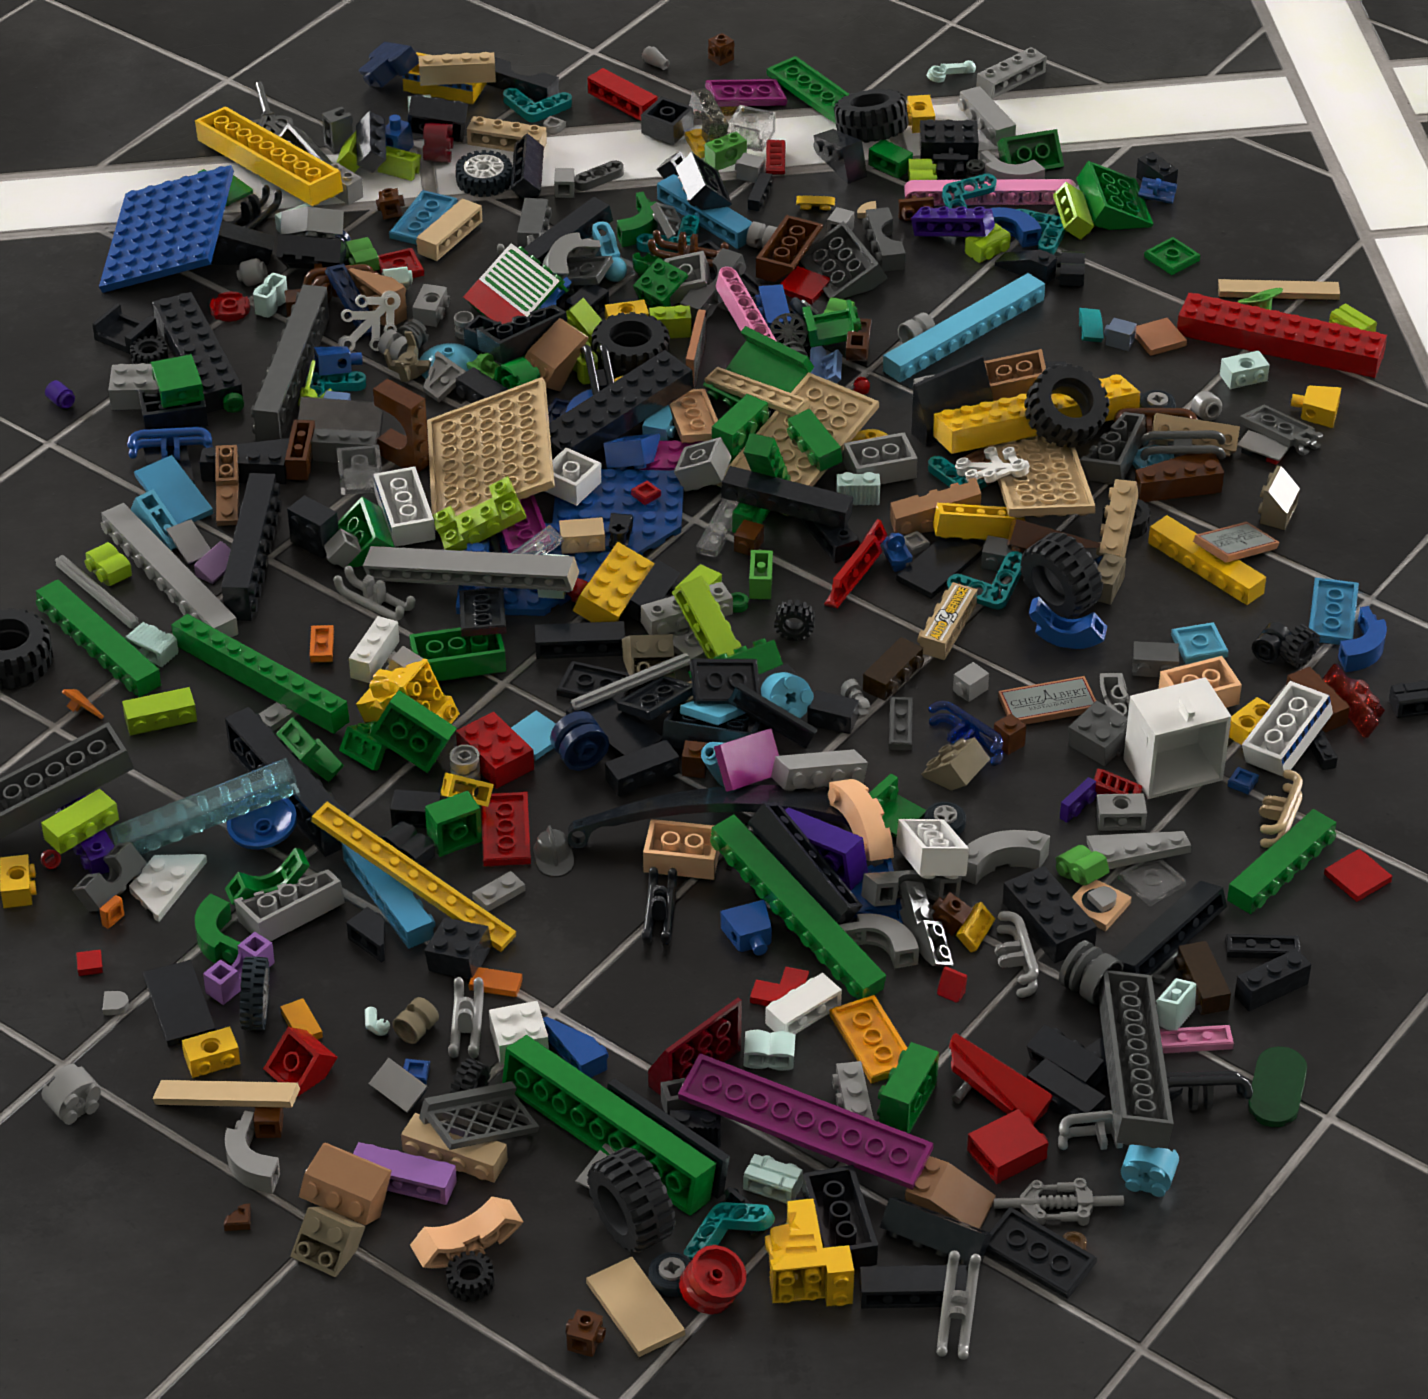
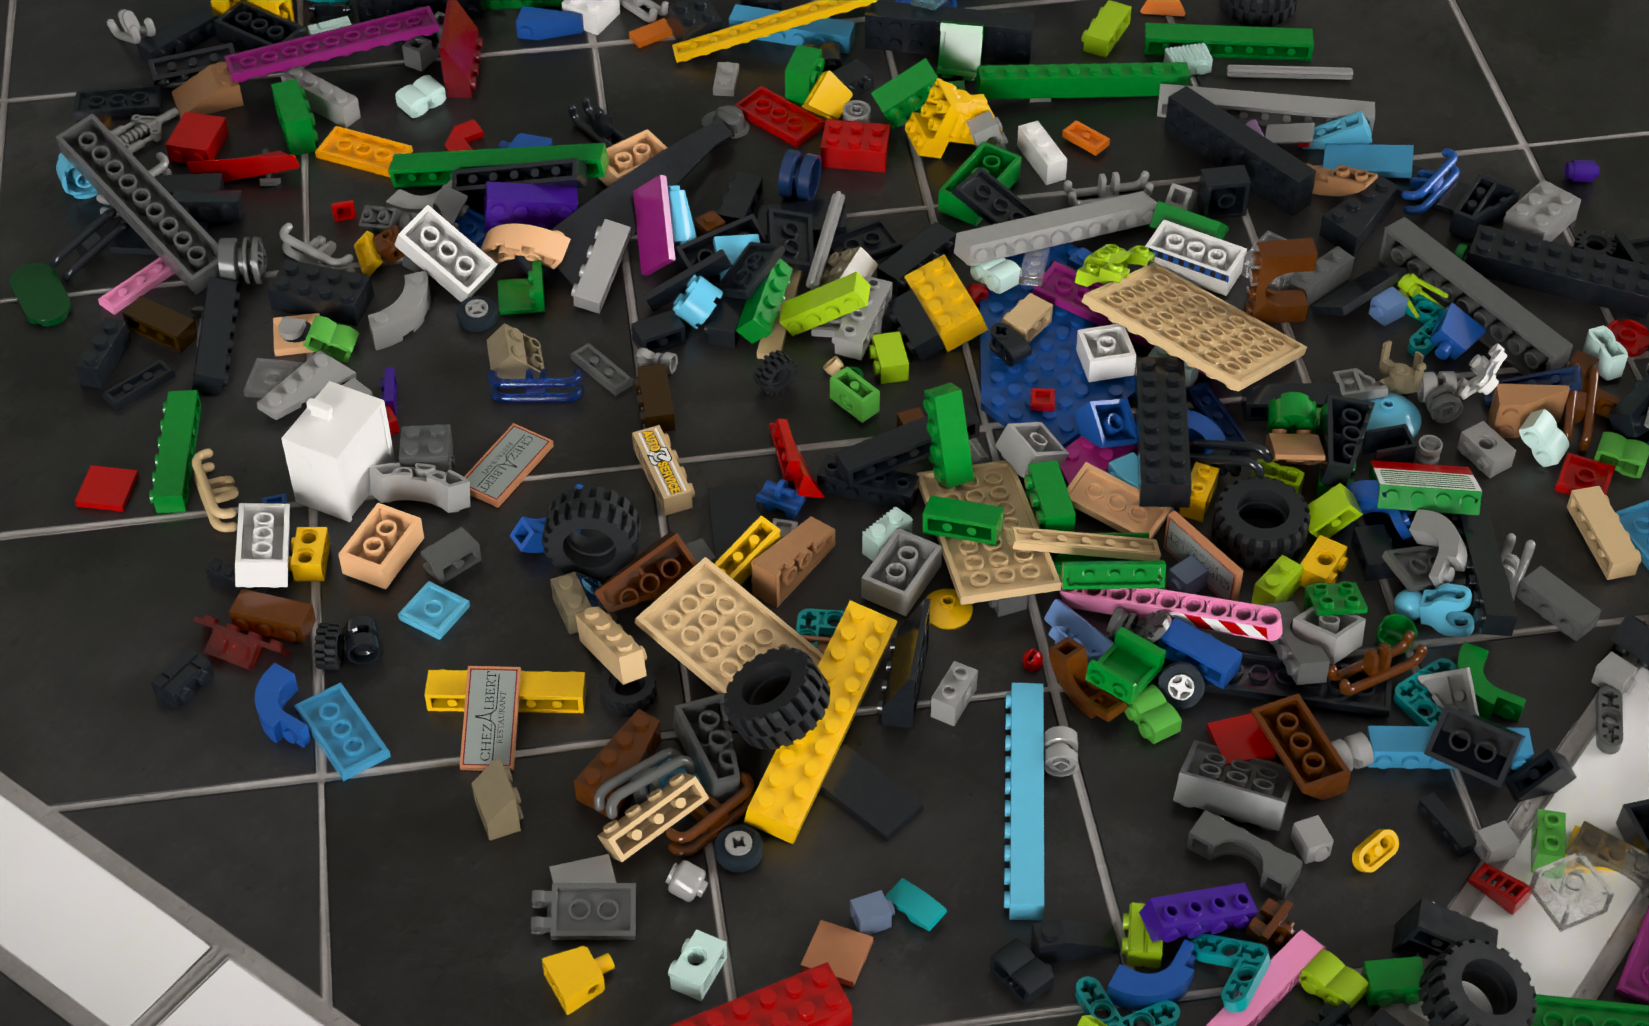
camera: 135 degrees right, 5 degrees up
lime brick [85,542,132,586] -> none
green panel [151,354,204,408] -> none
reddish brown brick [285,420,315,480] -> none
medium azure tile [511,710,556,761] -> none
white brick [765,973,842,1034] -> none
tan tile [857,201,877,219] -> none
teal beam [947,551,1023,609] -> none
light grey brick [953,662,989,702] -> none
white plant [955,446,1030,483] -> none
medium nougat brick [984,349,1046,401] -> none
reddish brown brick [993,714,1026,755] -> none
light aqua brick [1156,978,1196,1031] -> none
none -> tan hinge [823,356,844,376]
none -> sand blue brick [1167,555,1209,594]

